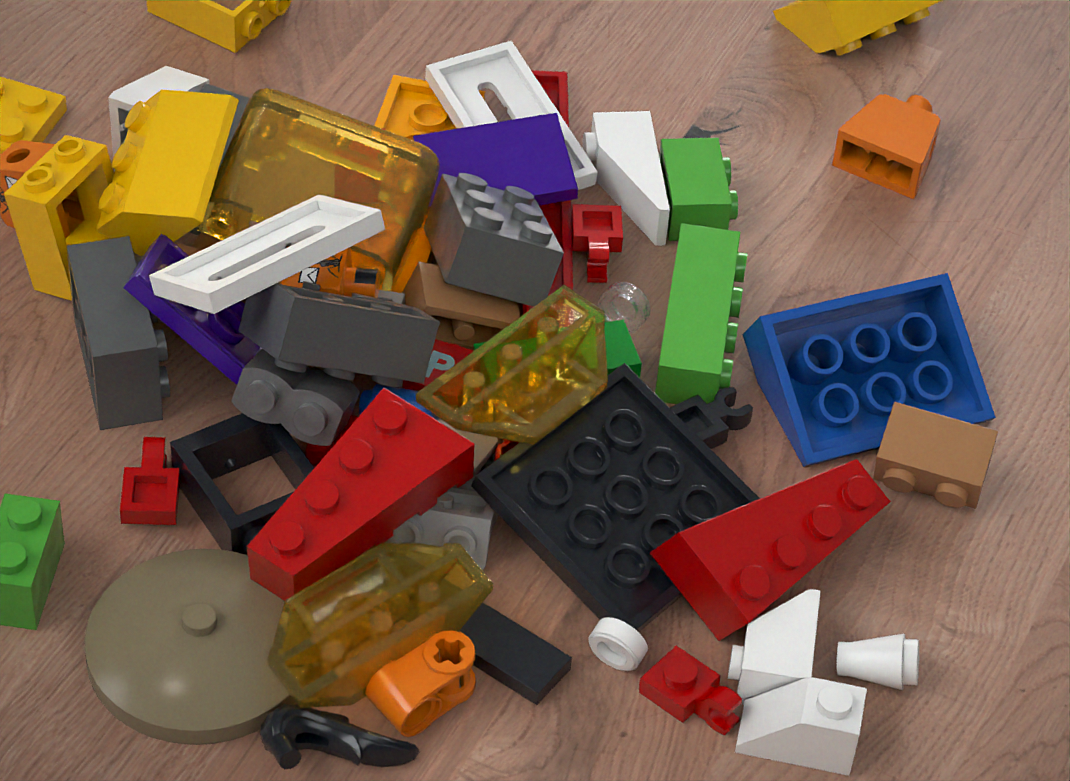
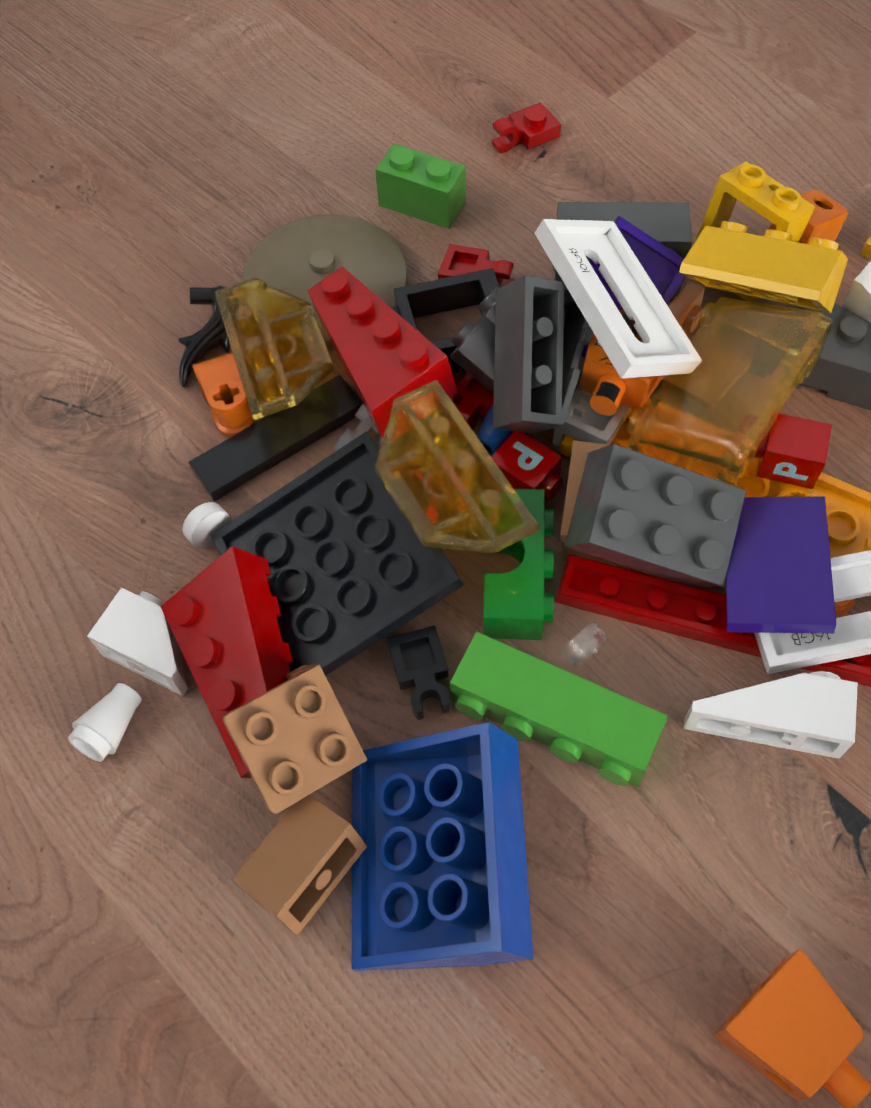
camera: 115 degrees right, 15 degrees up
red plate [571,204,623,283] -> none
red plate [639,645,742,735] -> none
bright green brick [659,138,738,241] -> none
white slope [735,677,867,776] -> none
none -> medium nougat bracket [223,664,367,814]

